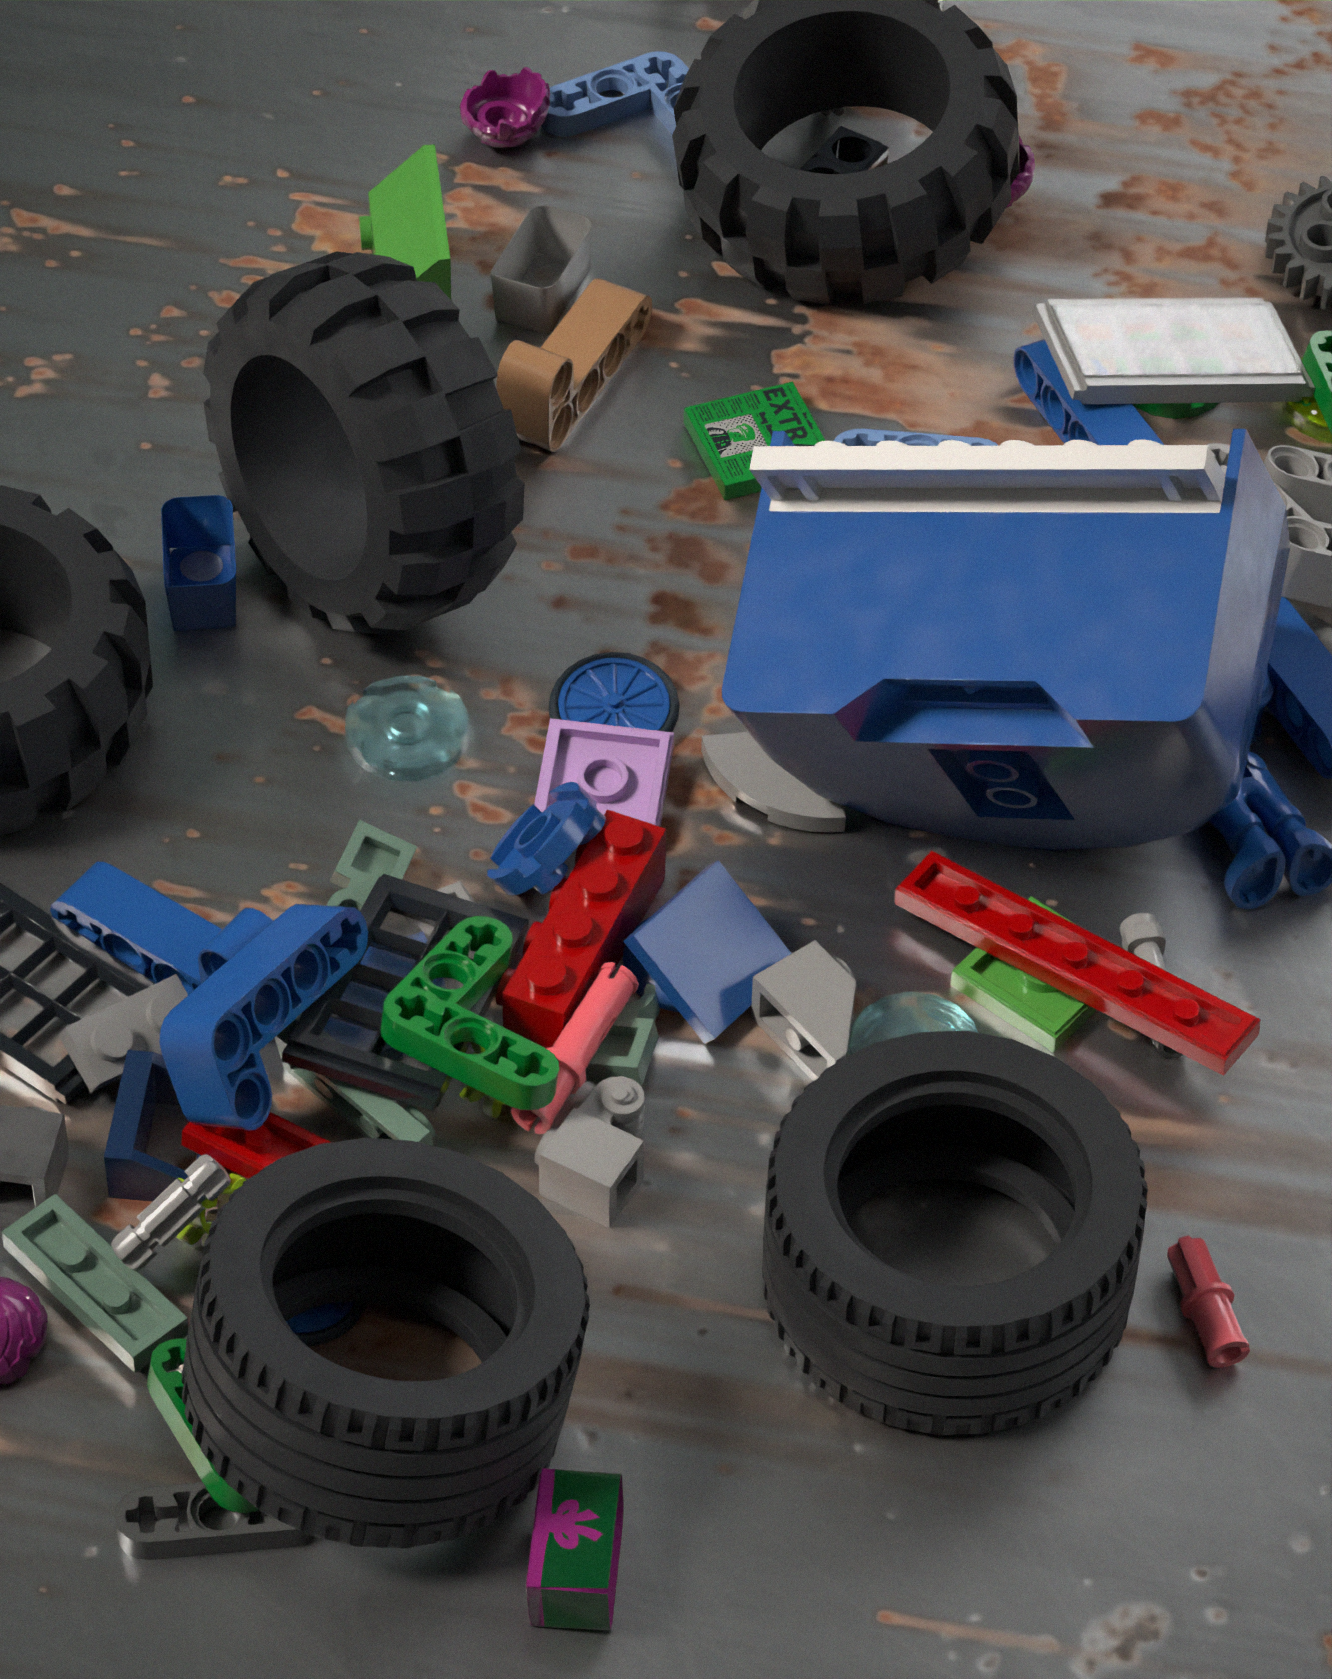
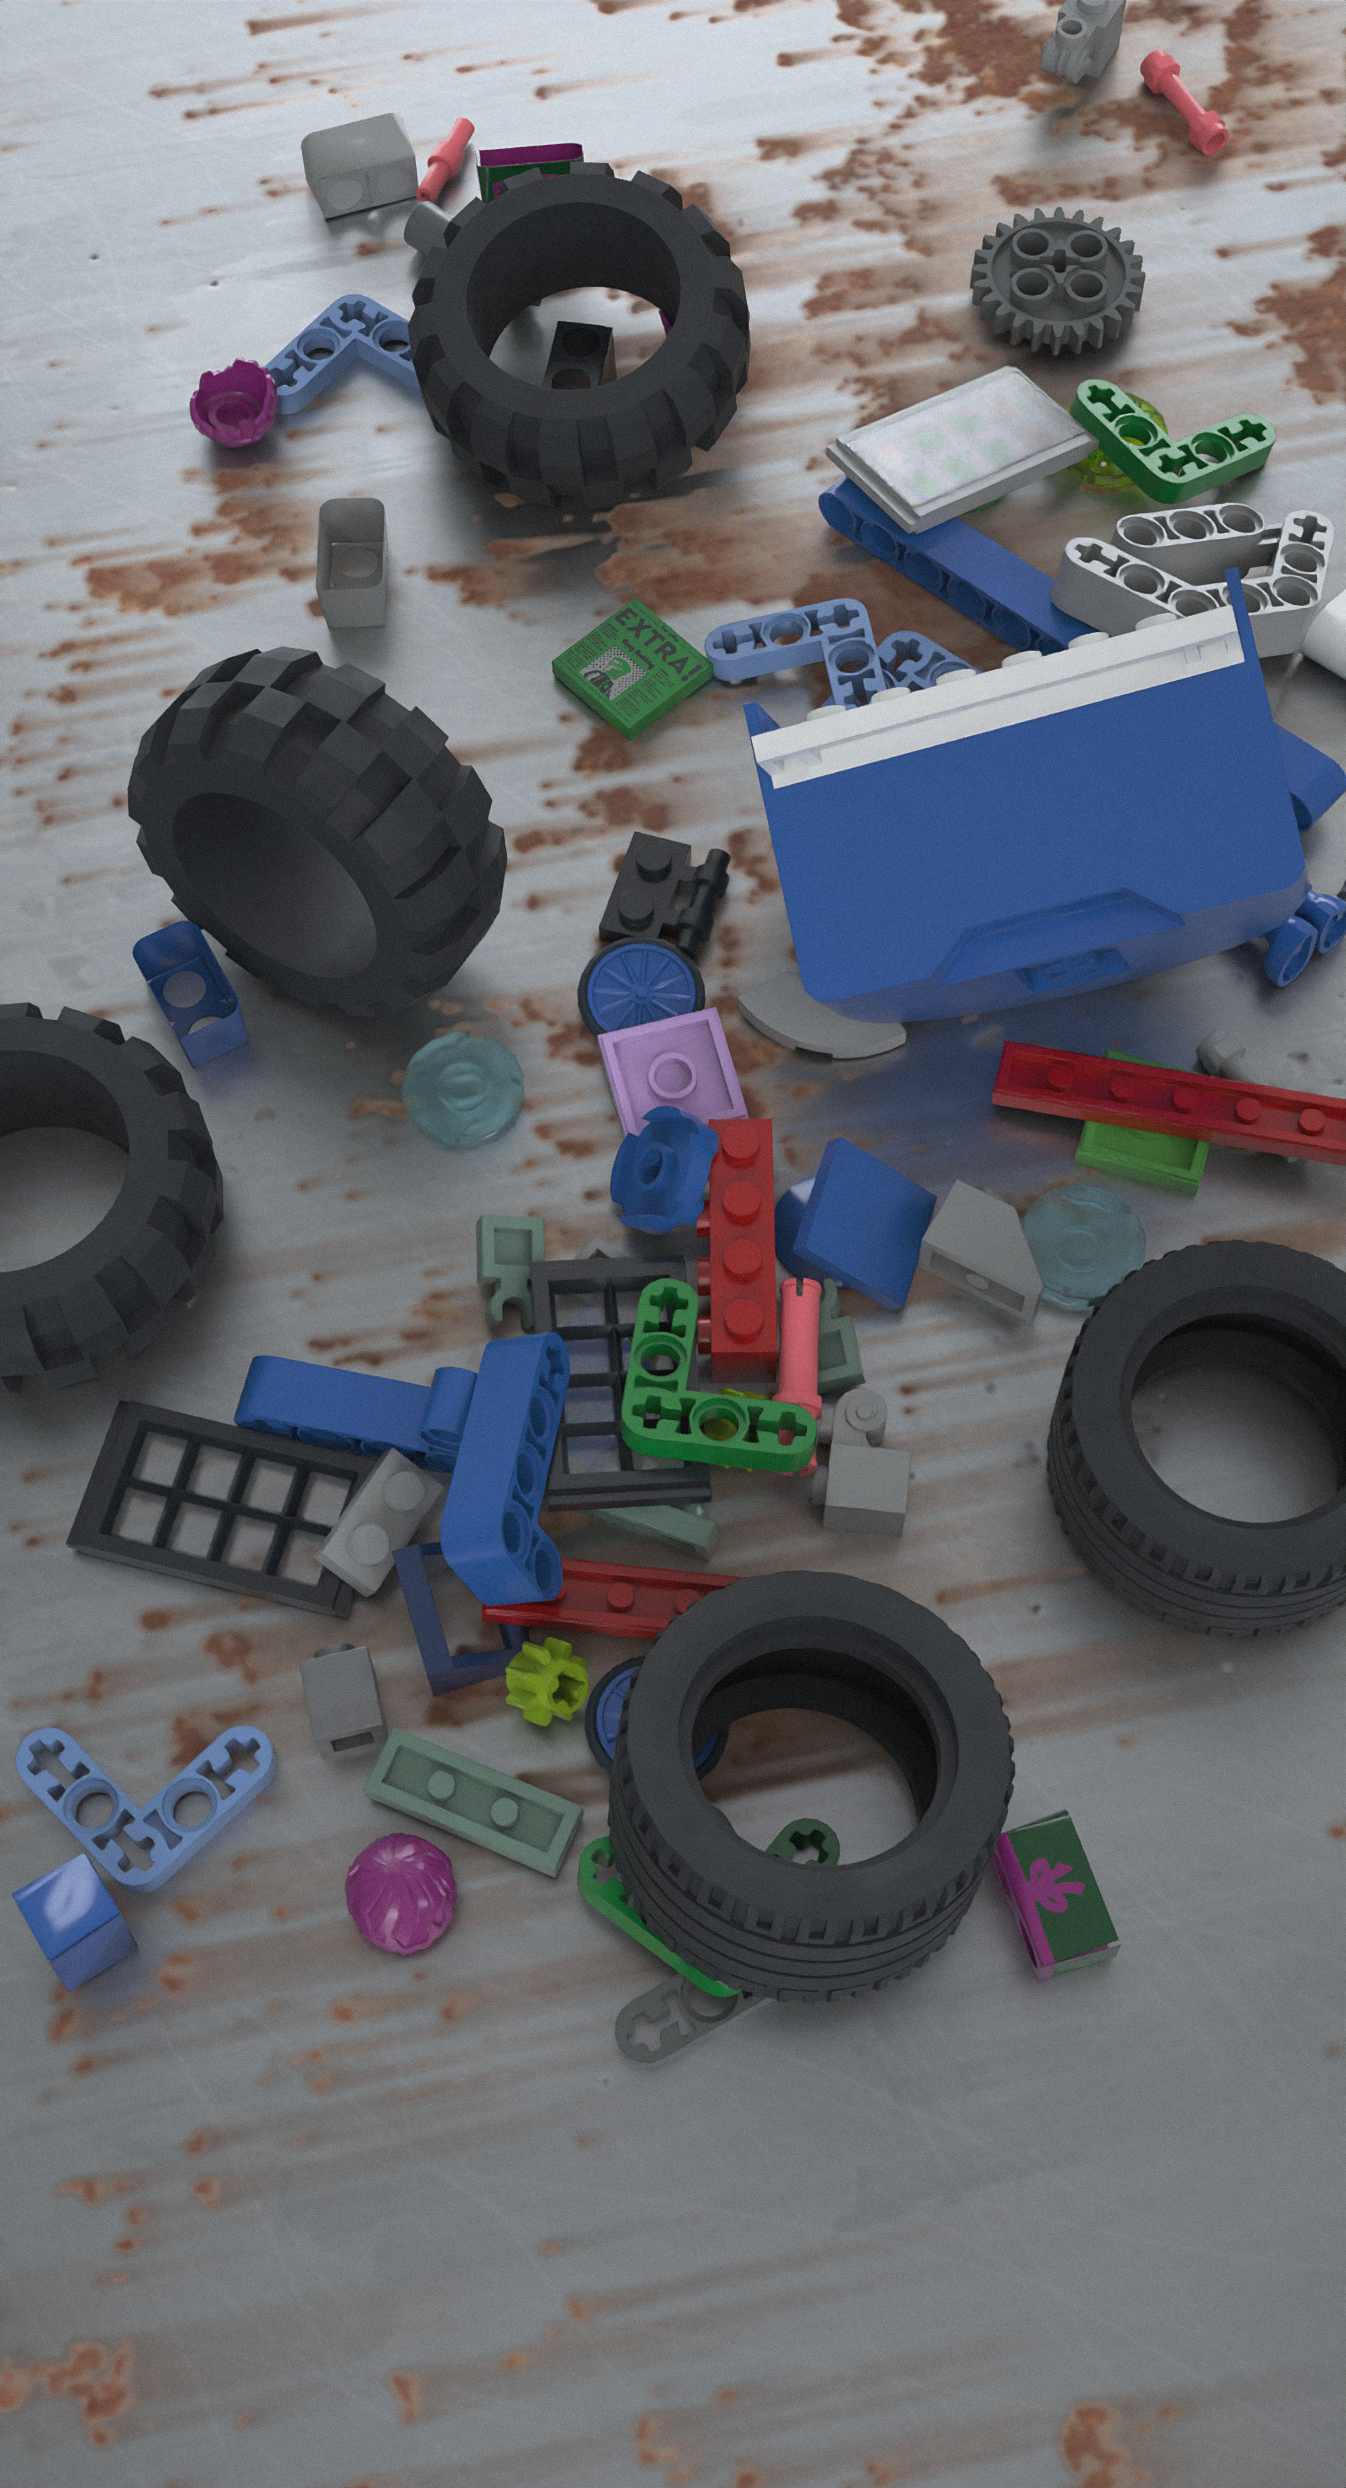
camera: 20 degrees left, 15 degrees up
light grey axle [111,1154,231,1271] -> none
bright green slope [359,144,452,301] -> none
medium nougat beam [496,278,652,452] -> none
none -> black plate [599,831,731,959]

